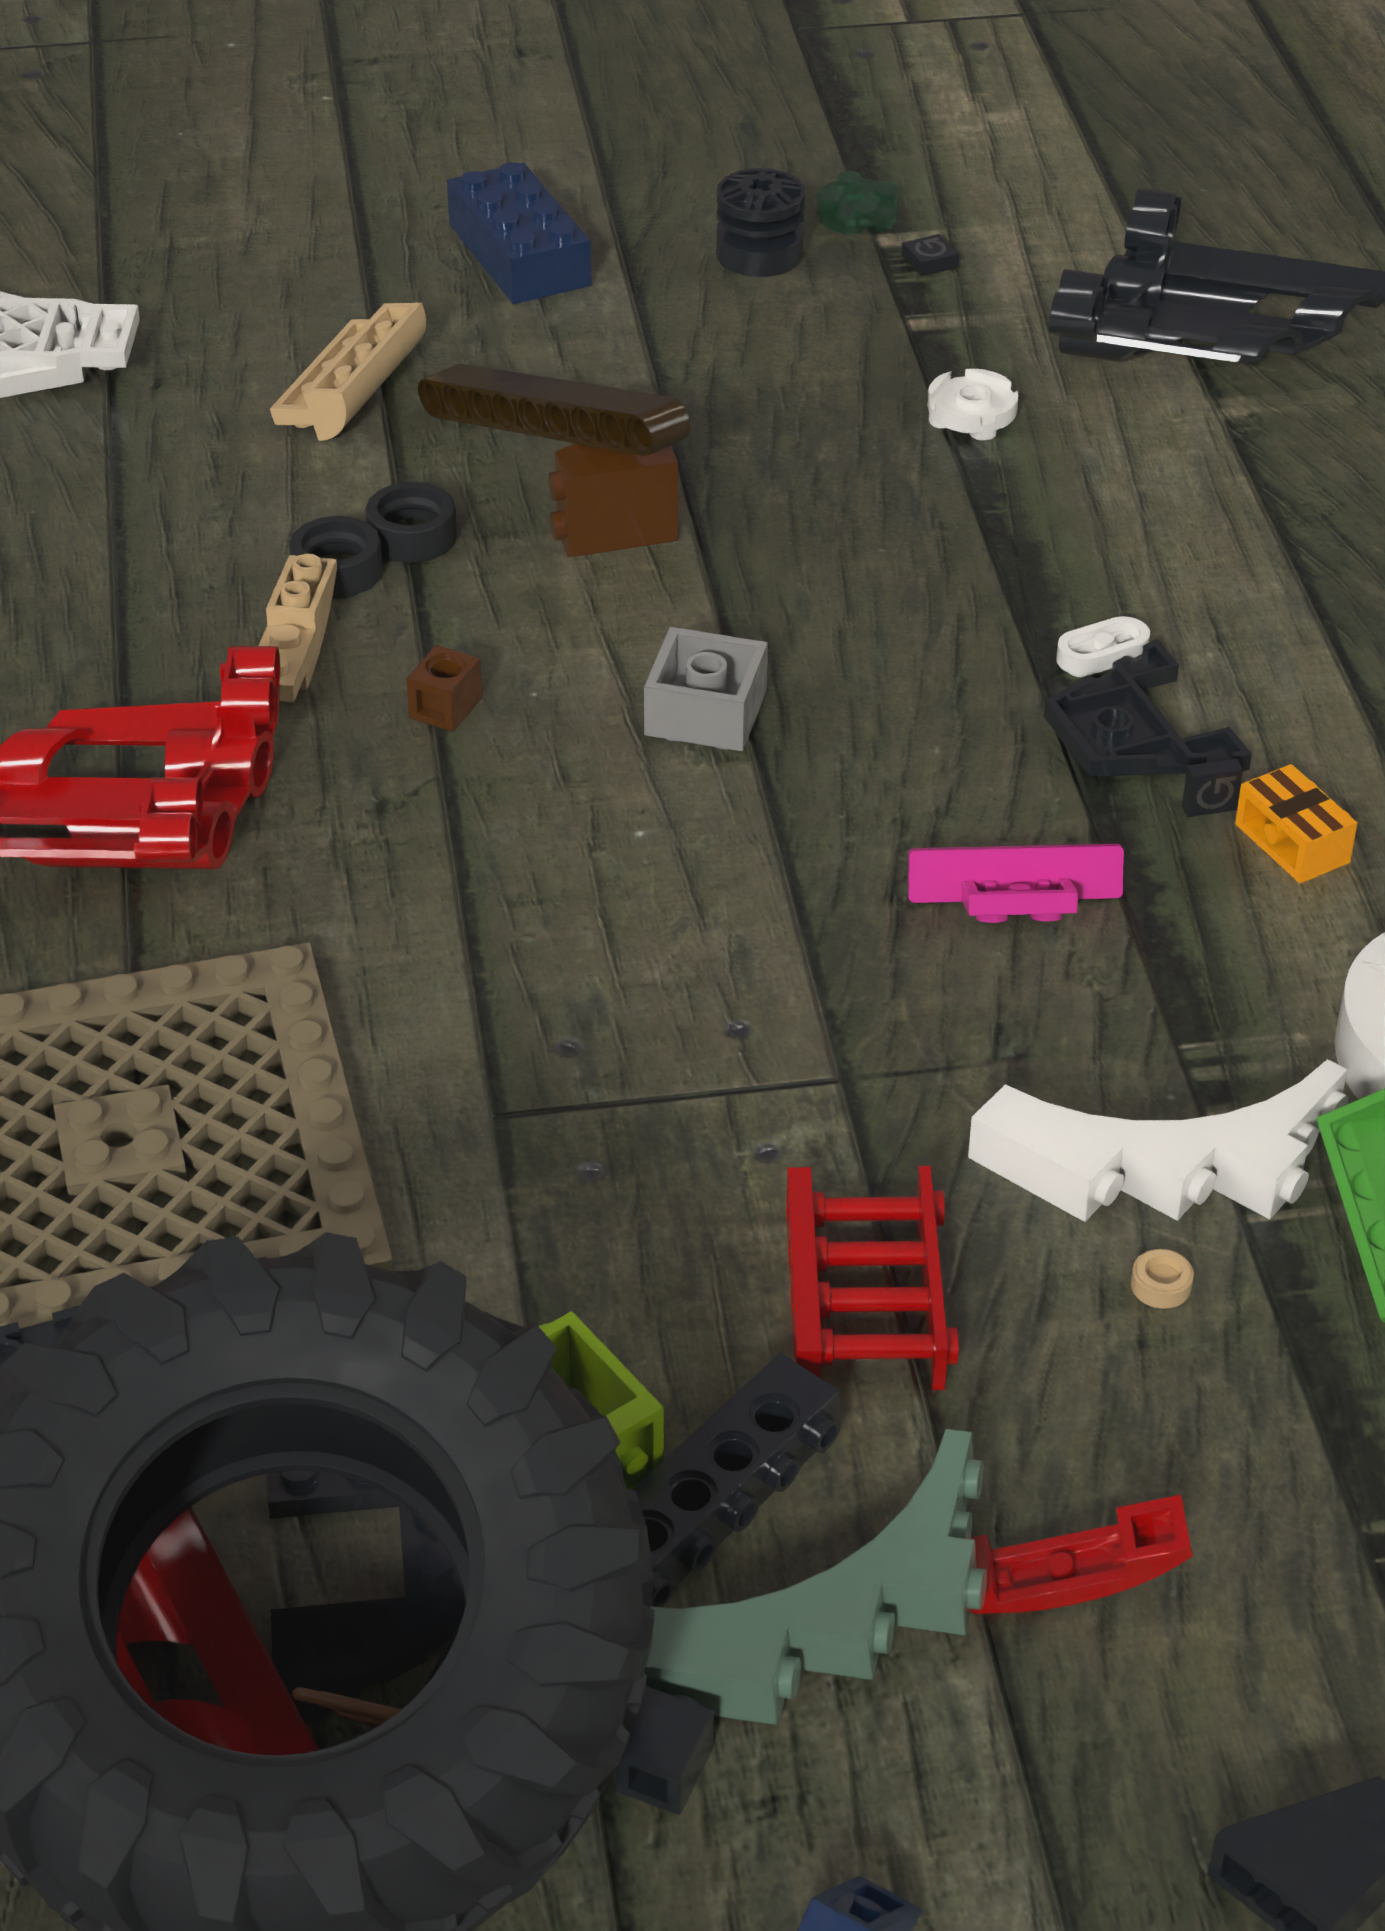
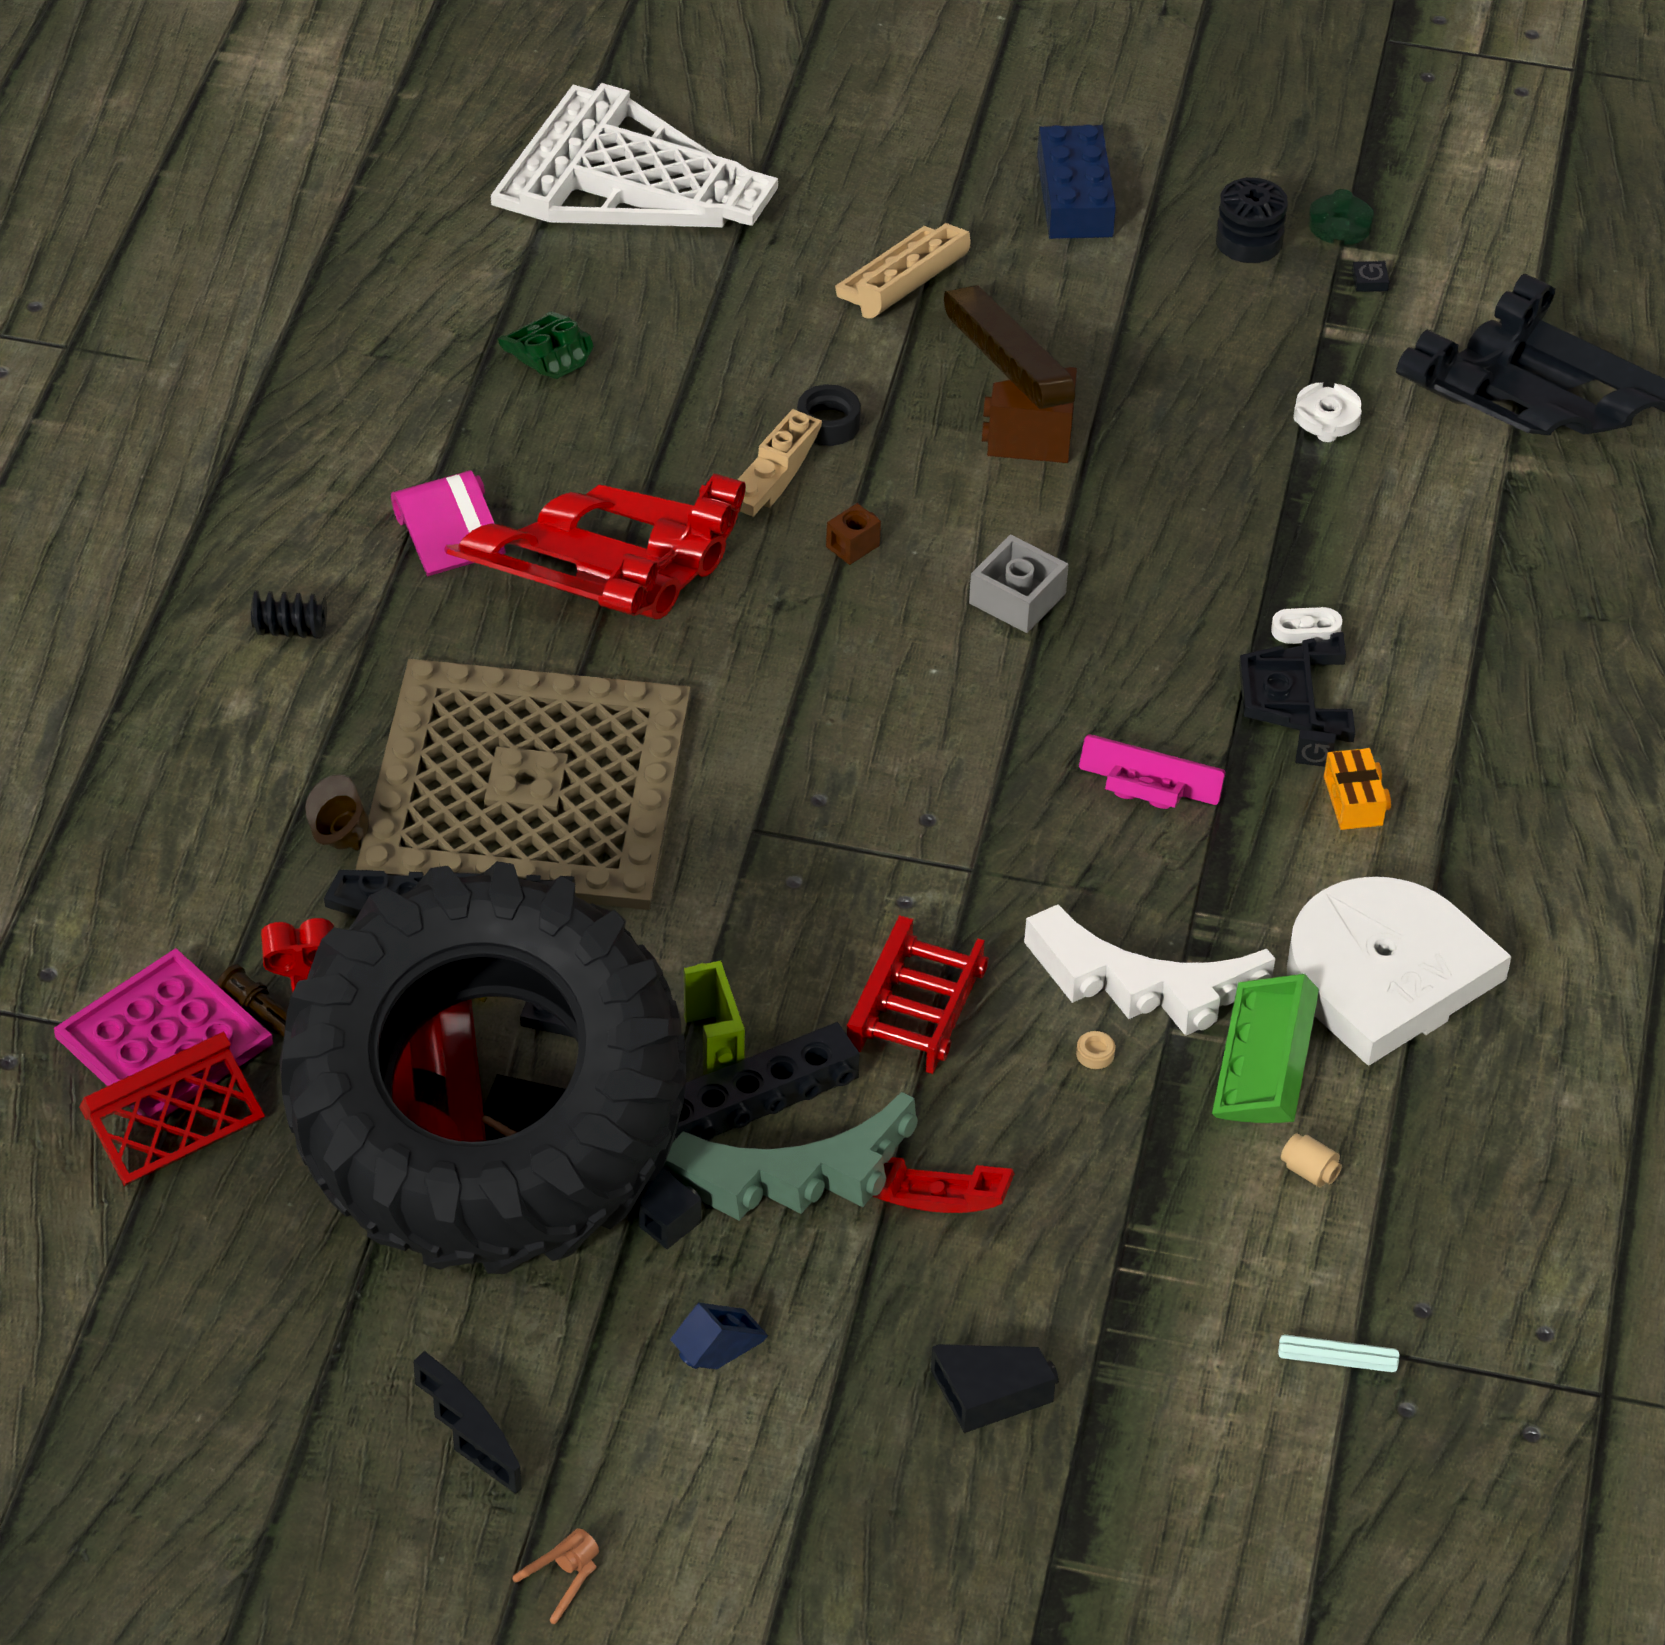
camera: 20 degrees right, 5 degrees up
black tyre [365,481,457,563] -> none

